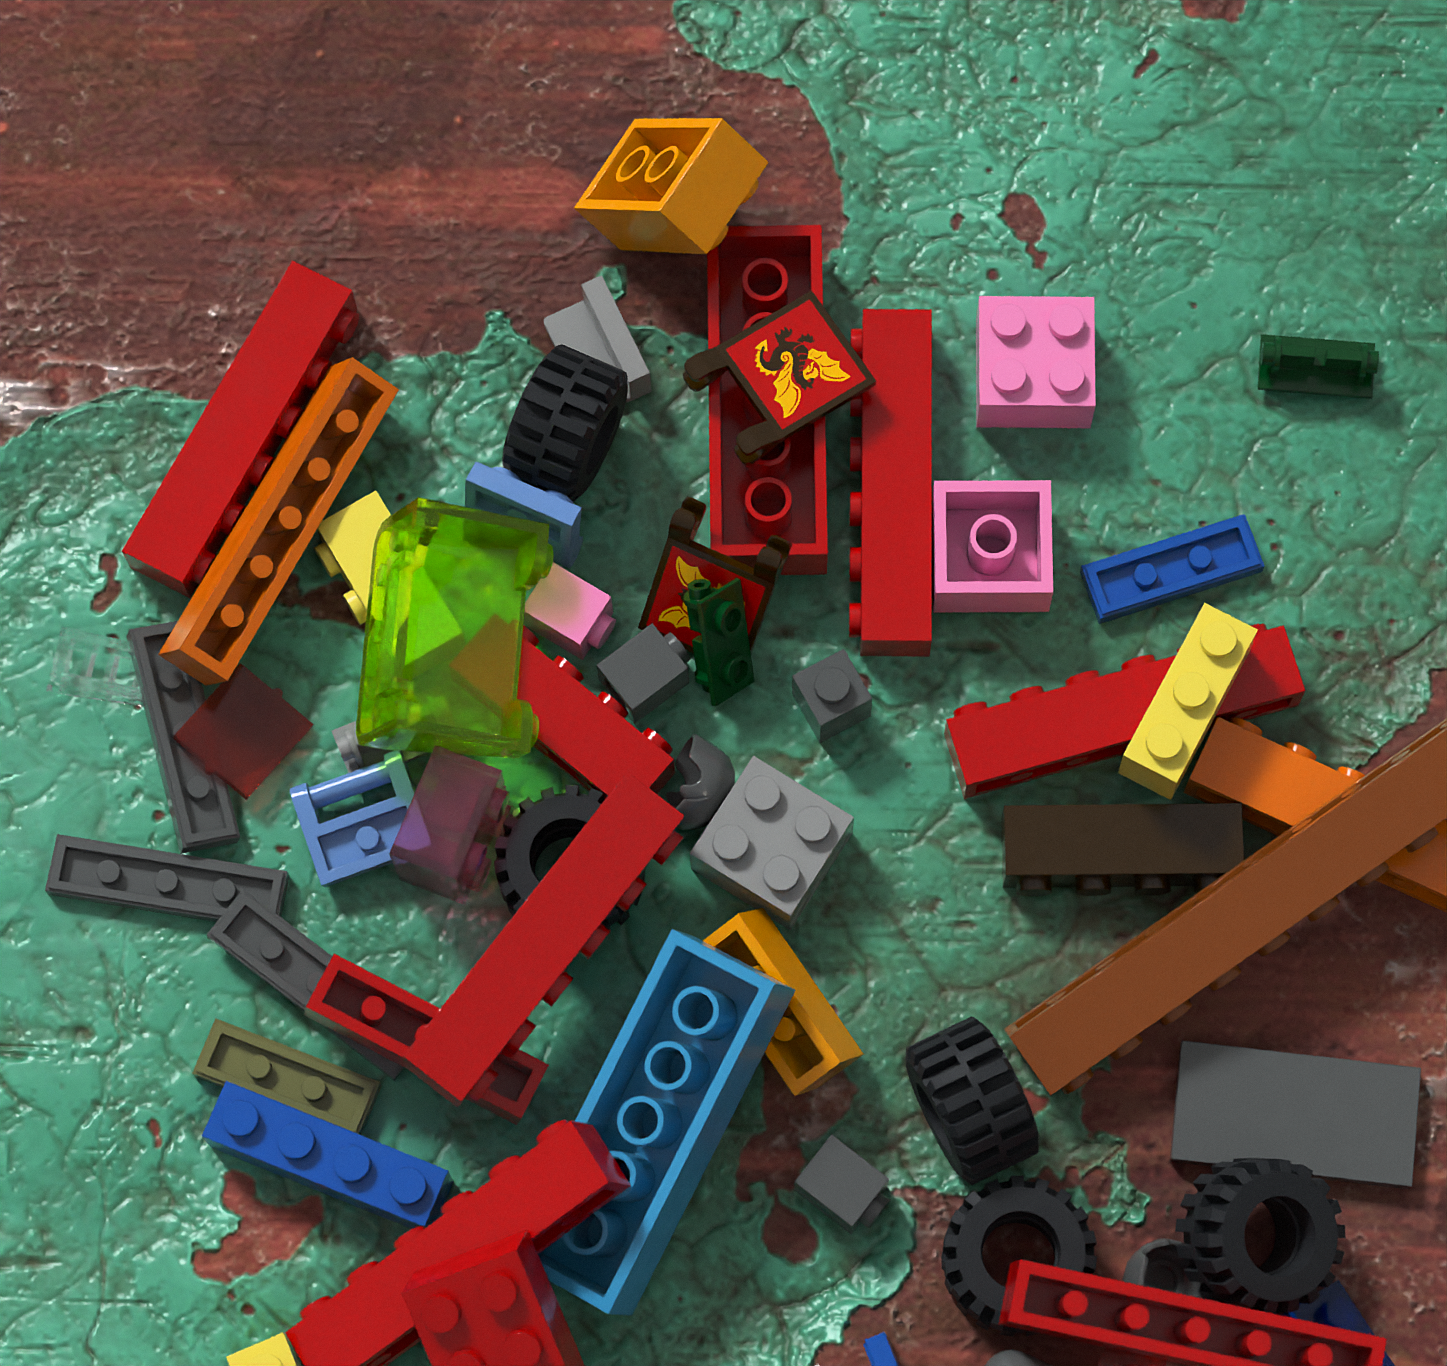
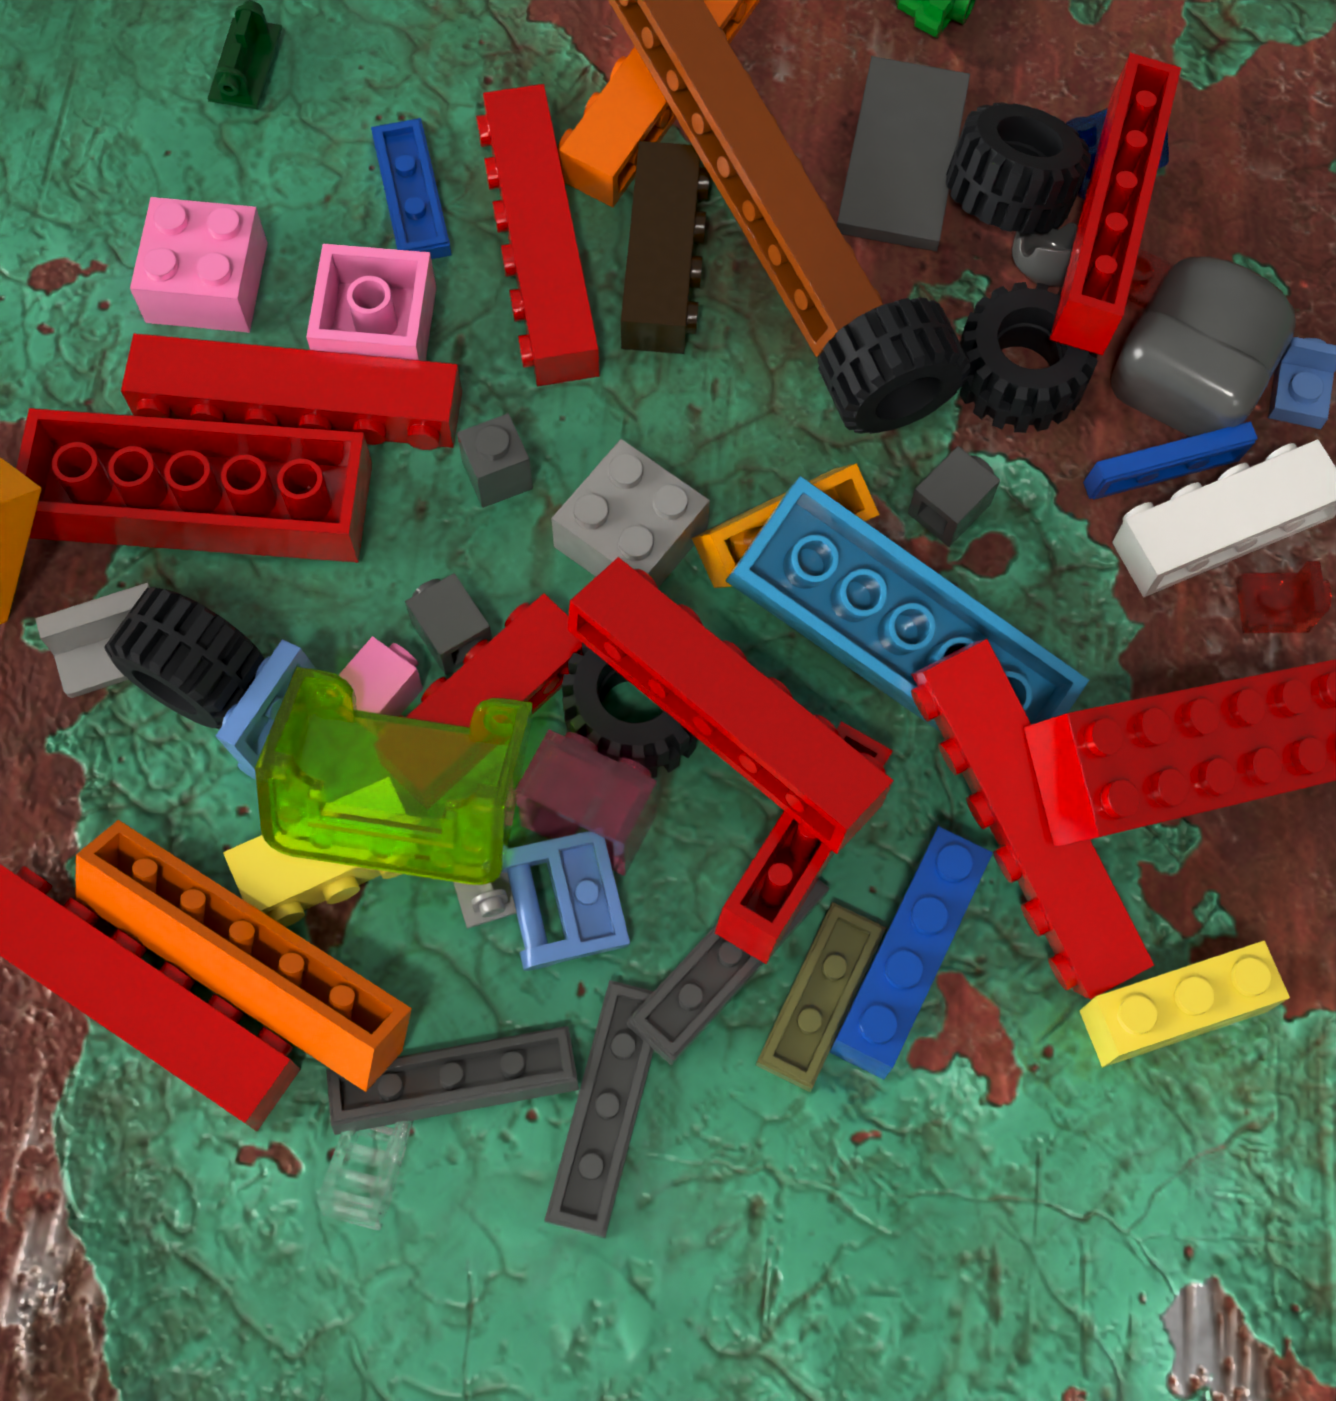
camera: 90 degrees left, 5 degrees down
clear red piece [173,663,314,800] -> none
flag [638,496,792,655] -> none
dark grey hair [666,734,735,830] -> none
flag [683,290,876,465] -> none
dark green hinge [683,578,755,707] -> none
light yellow brick [1118,603,1258,800] -> none

